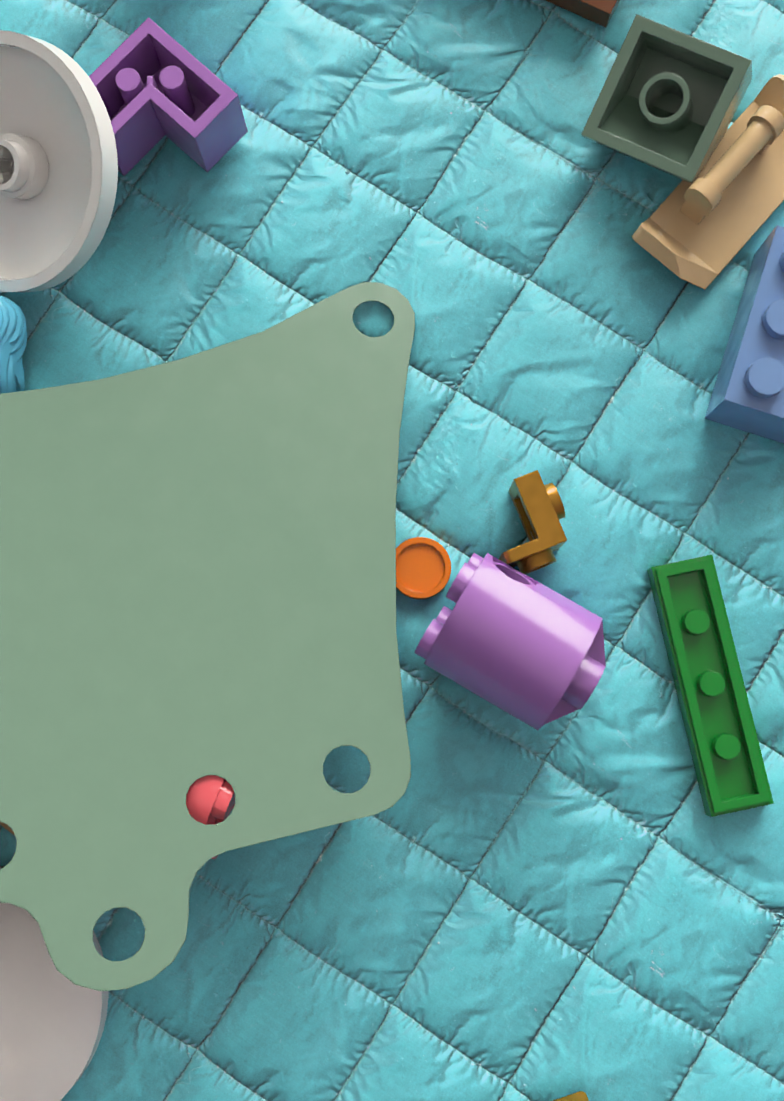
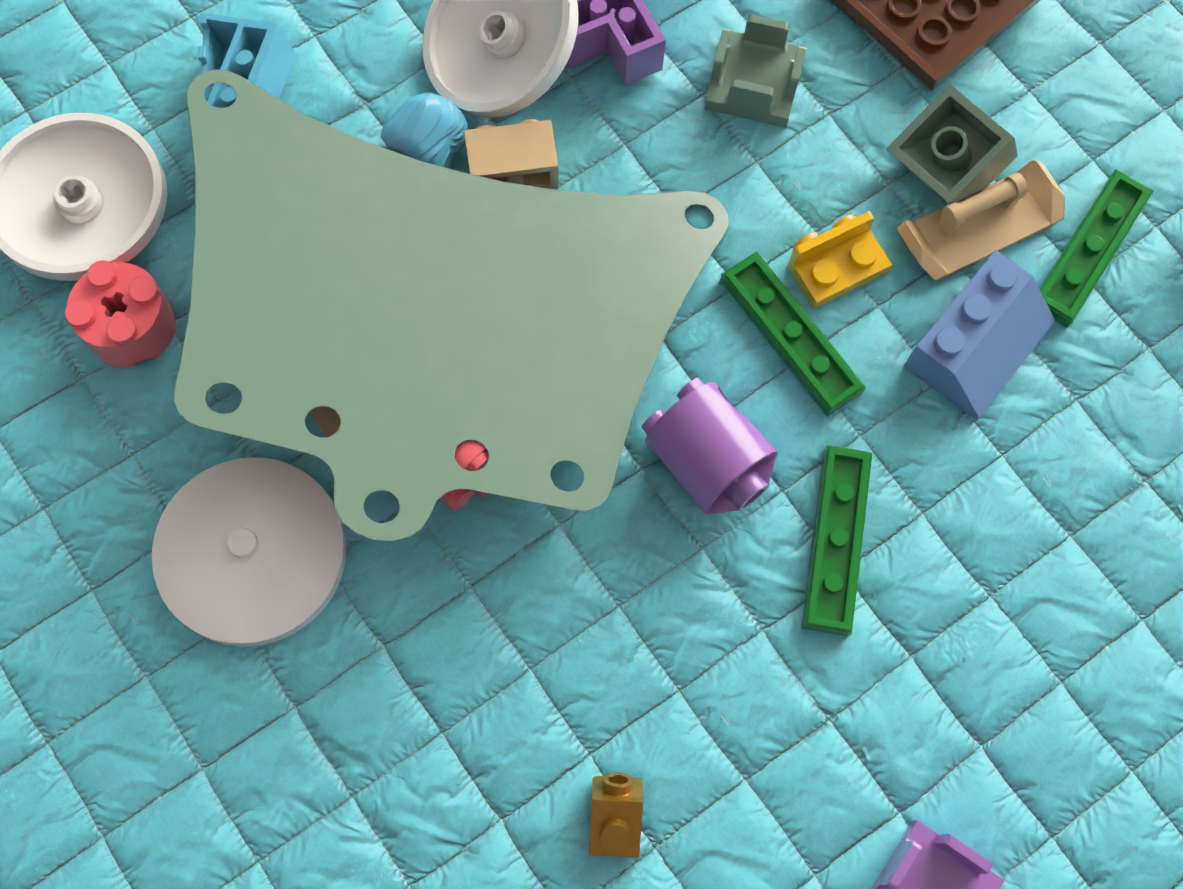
camera: 15 degrees right, 10 degrees down
orange piece [396,537,451,599] -> none
pearl gold bracket [499,470,567,574] -> none
none -> tan brick [464,119,559,189]
none -> sand green panel [704,14,807,128]
none -> green tile [720,251,866,417]
none -> yellow bracket [787,211,893,309]

